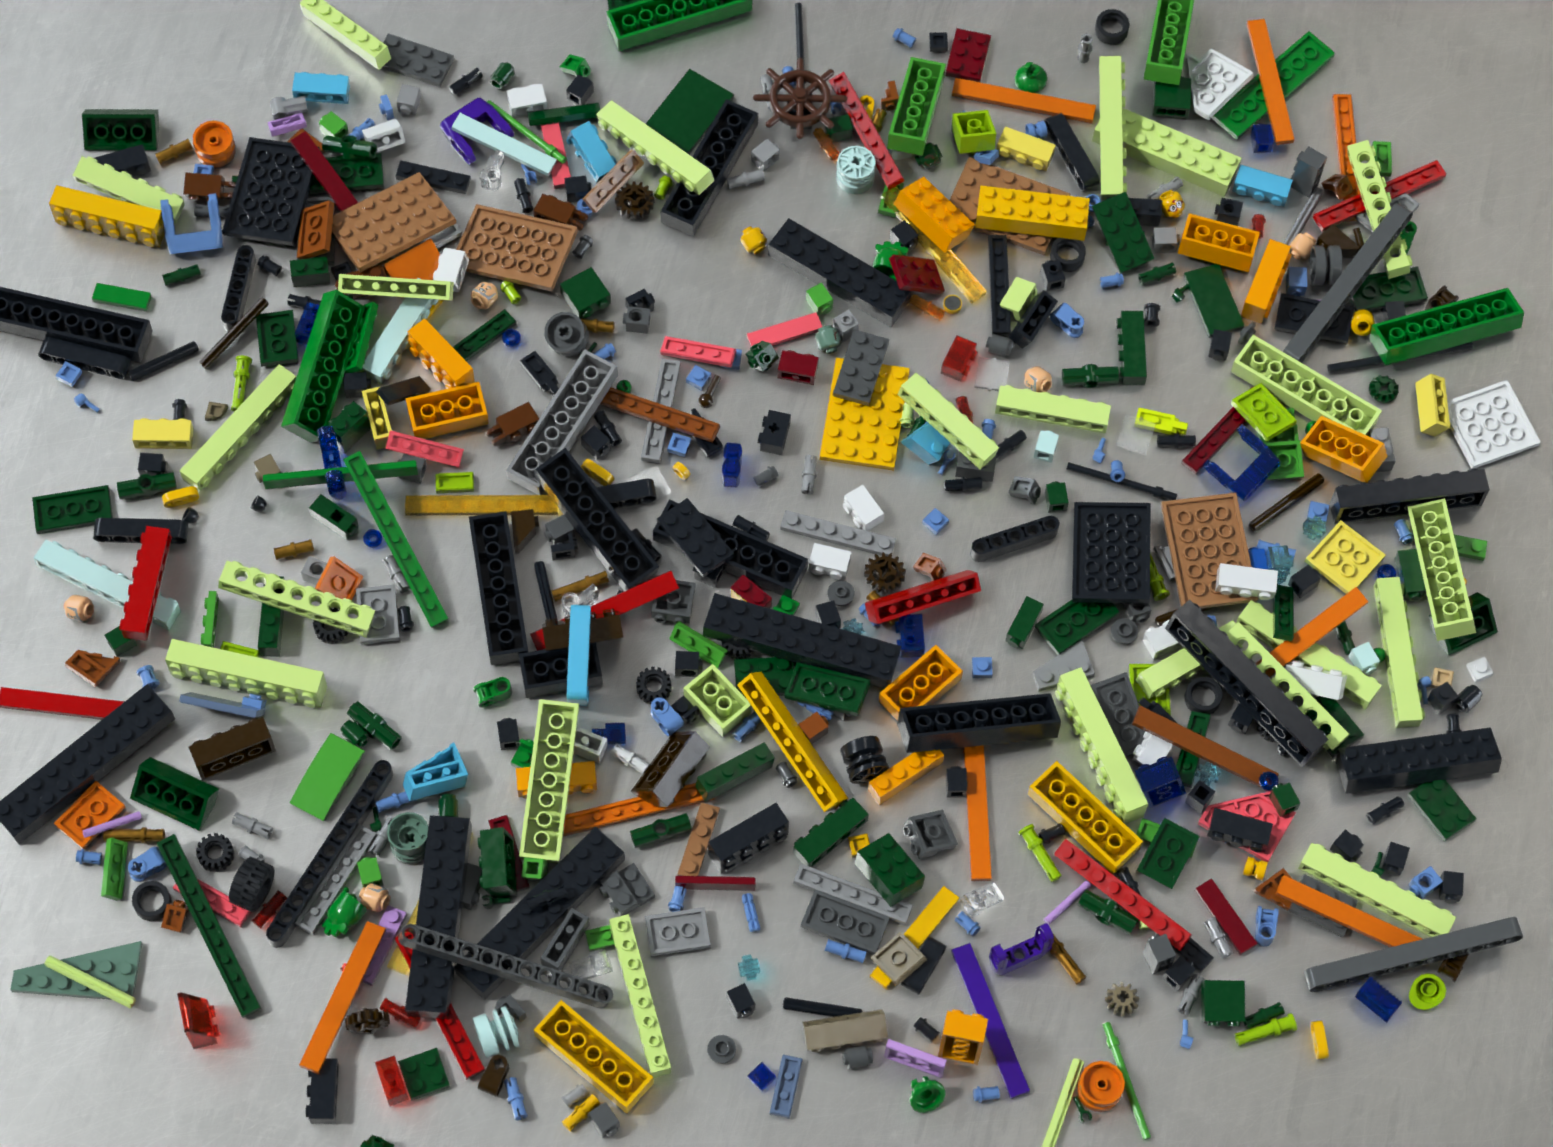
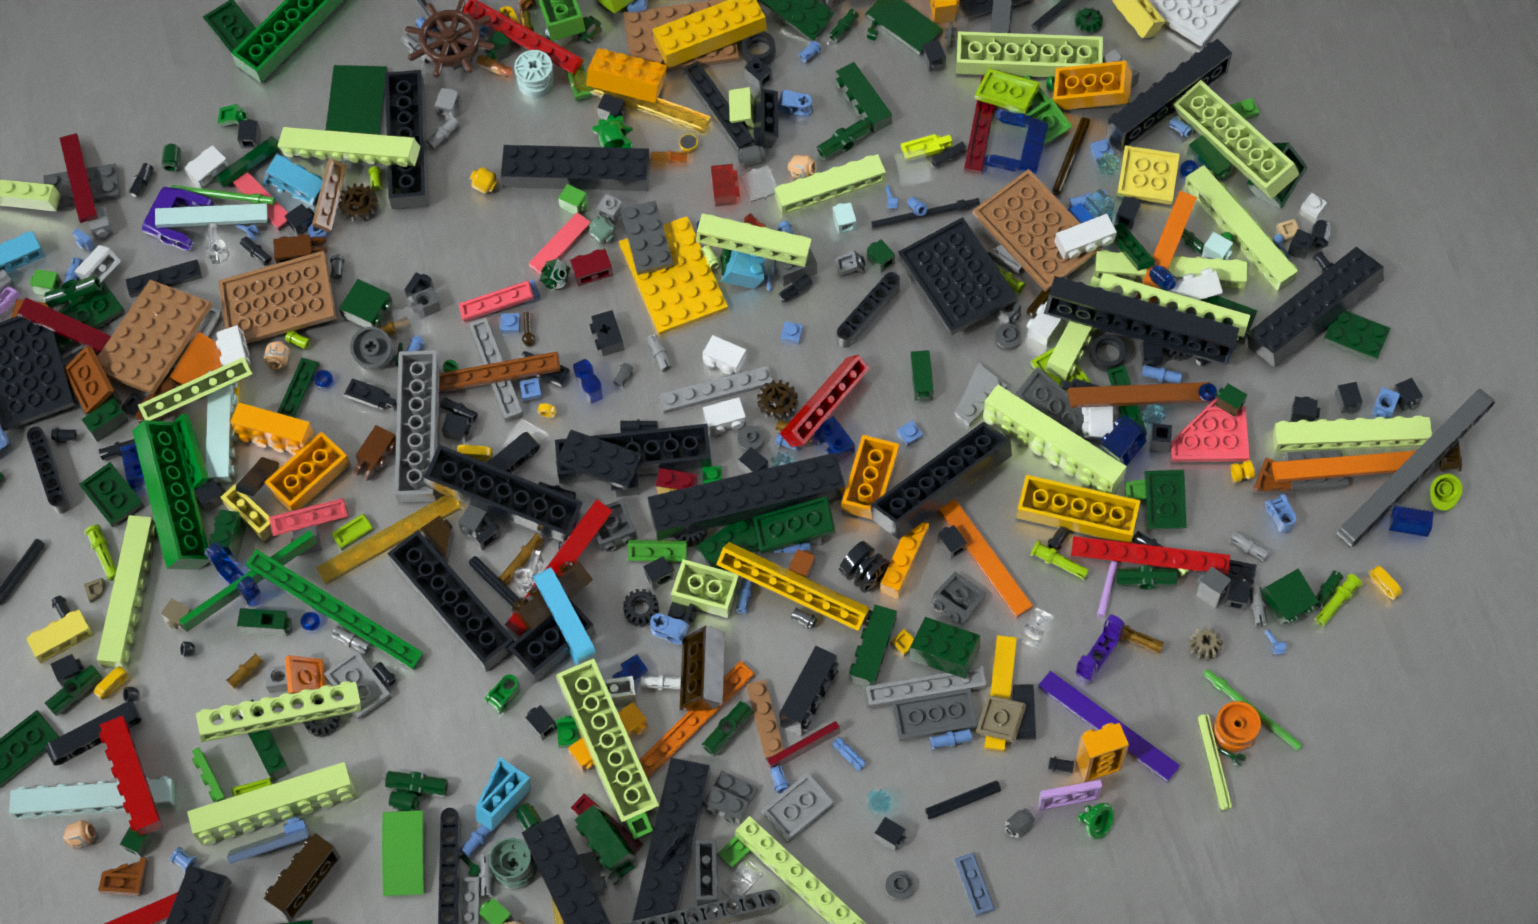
camera: 25 degrees left, 0 degrees up
dark brown axle [199,297,269,369] -> none
dark green brick [695,742,775,802] -> none
clear blue tile [747,1062,776,1092] -> none
dark tan brick [802,1009,888,1052] -> none
dark red plate [889,254,945,295] -> none
dark orange bracket [913,553,947,581] -> none
medium blue pin [955,911,981,936] -> none
medium blue pin [973,1086,1000,1103] -> none
black axle [996,430,1027,459] -> none
dark green plate [1035,600,1119,655] -> none
black bush [1144,303,1160,327] -> none
dark red tile [1194,878,1258,955] -> none
black brick [1207,808,1273,852] -> none
black axle [1366,797,1404,825] -> none
dark green hand [1371,852,1384,877] -> none
none -> dark red tile [59,133,98,223]
none -> clear piece [391,303,429,342]
none -> medium blue pin [1142,365,1182,383]
none -> clear blue brick [1149,265,1177,291]

